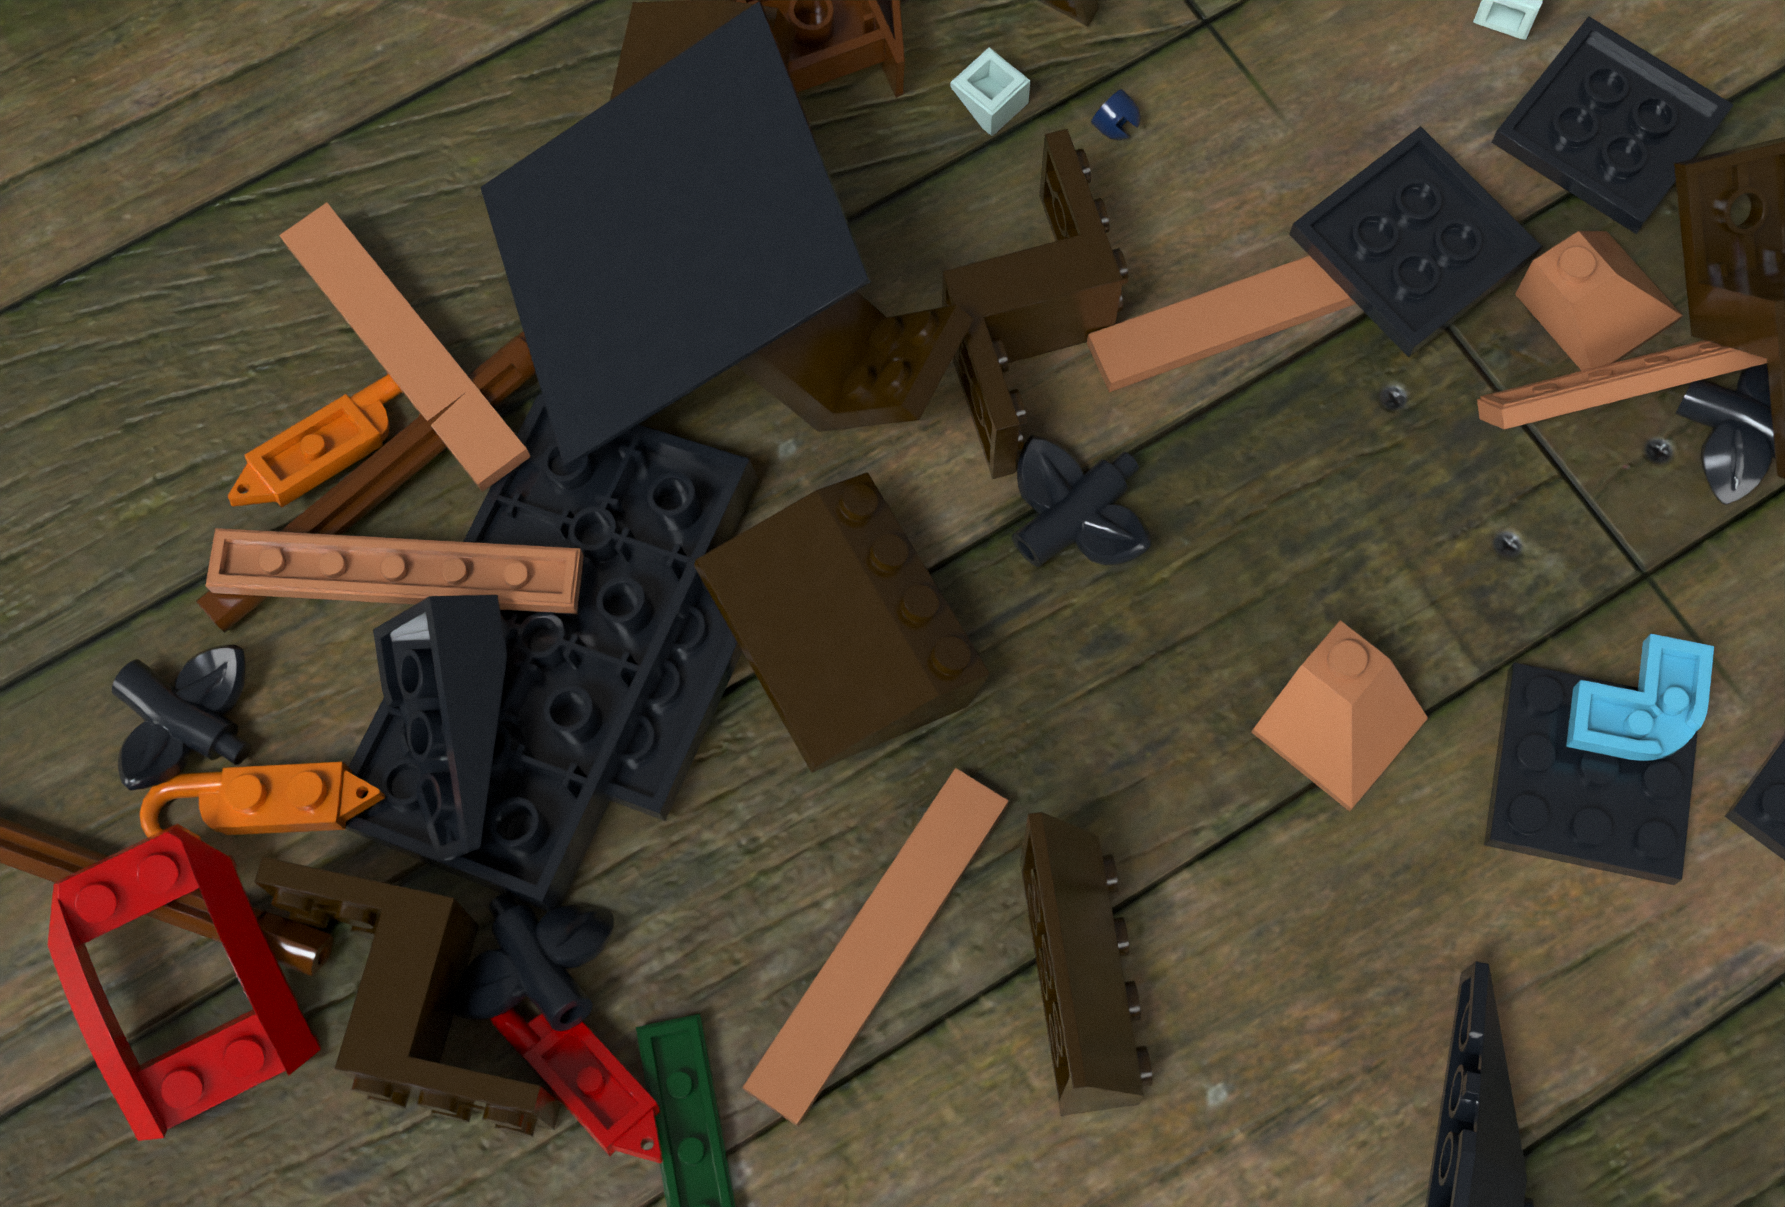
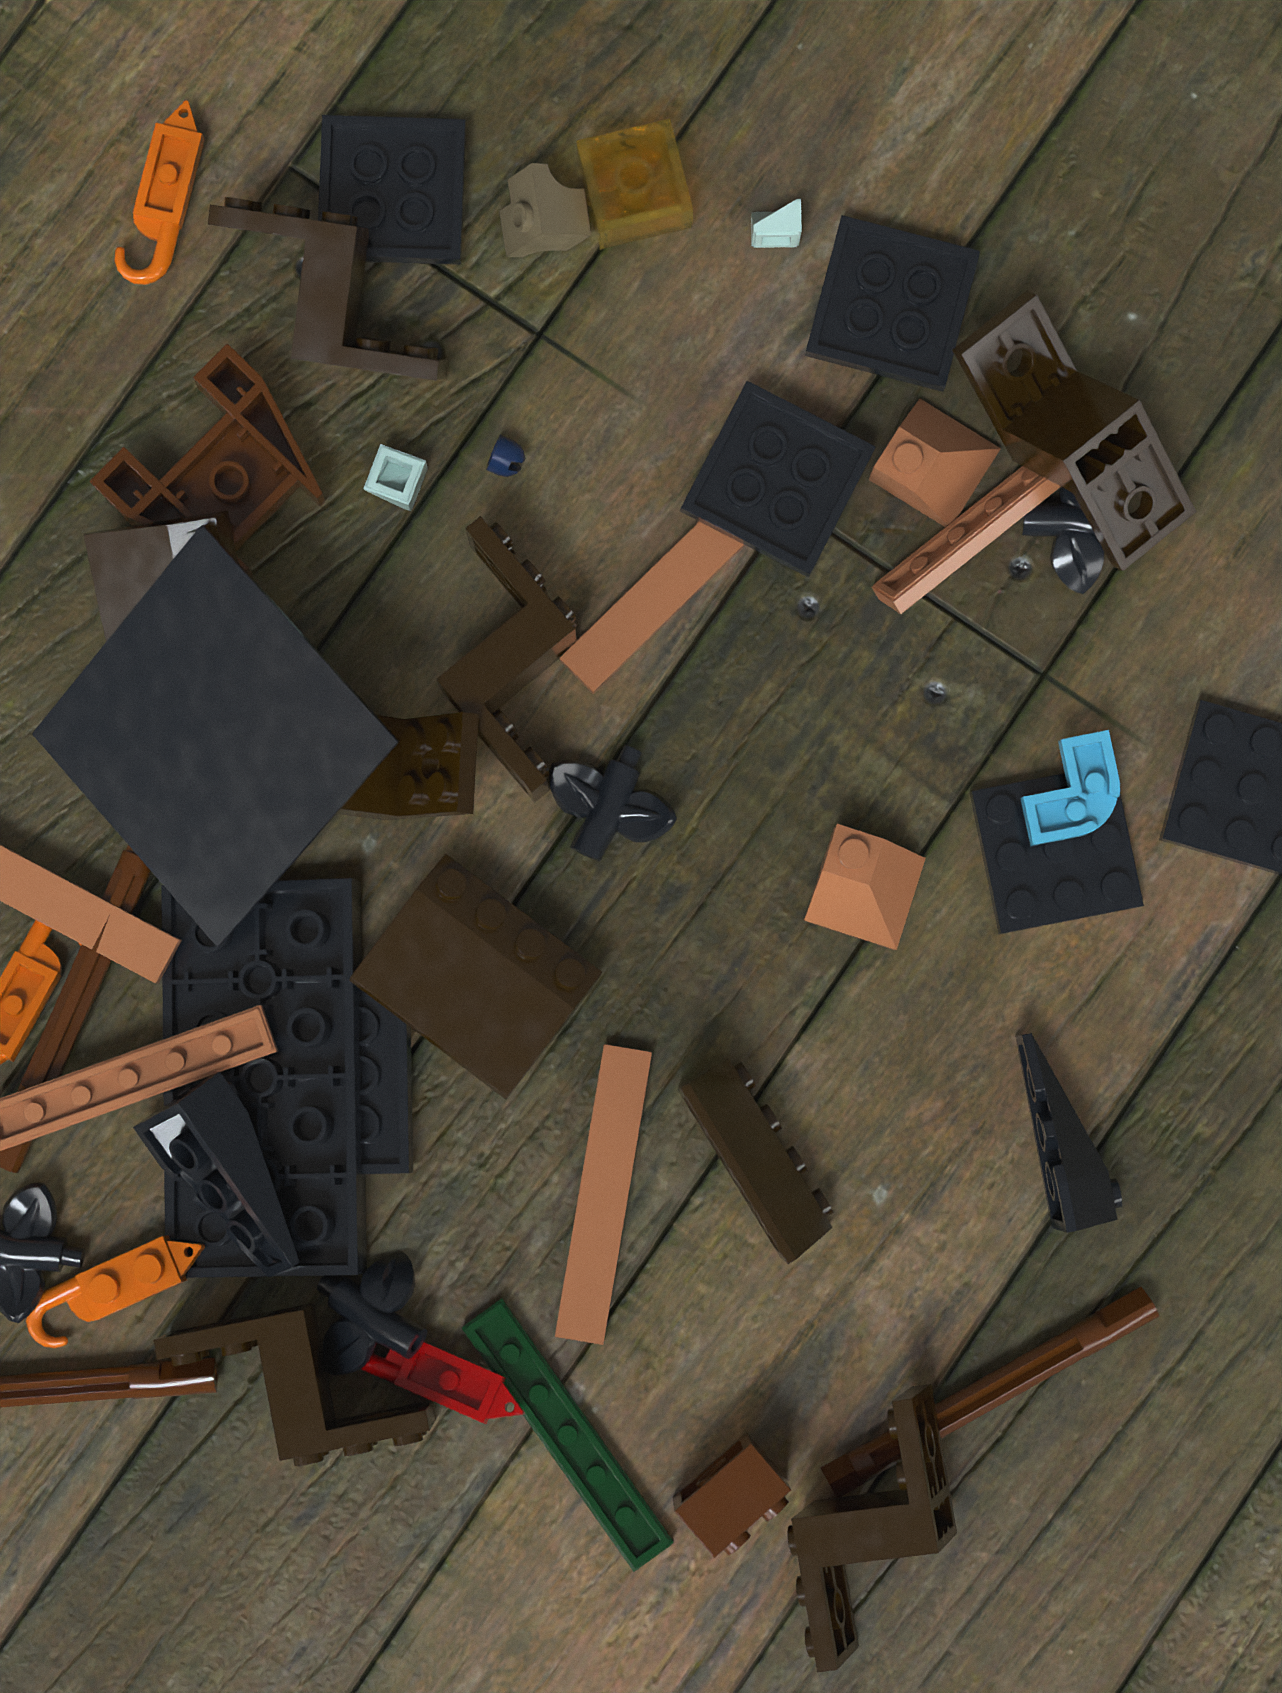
camera: 30 degrees left, 15 degrees up
red wedge [47,823,321,1141] -> none

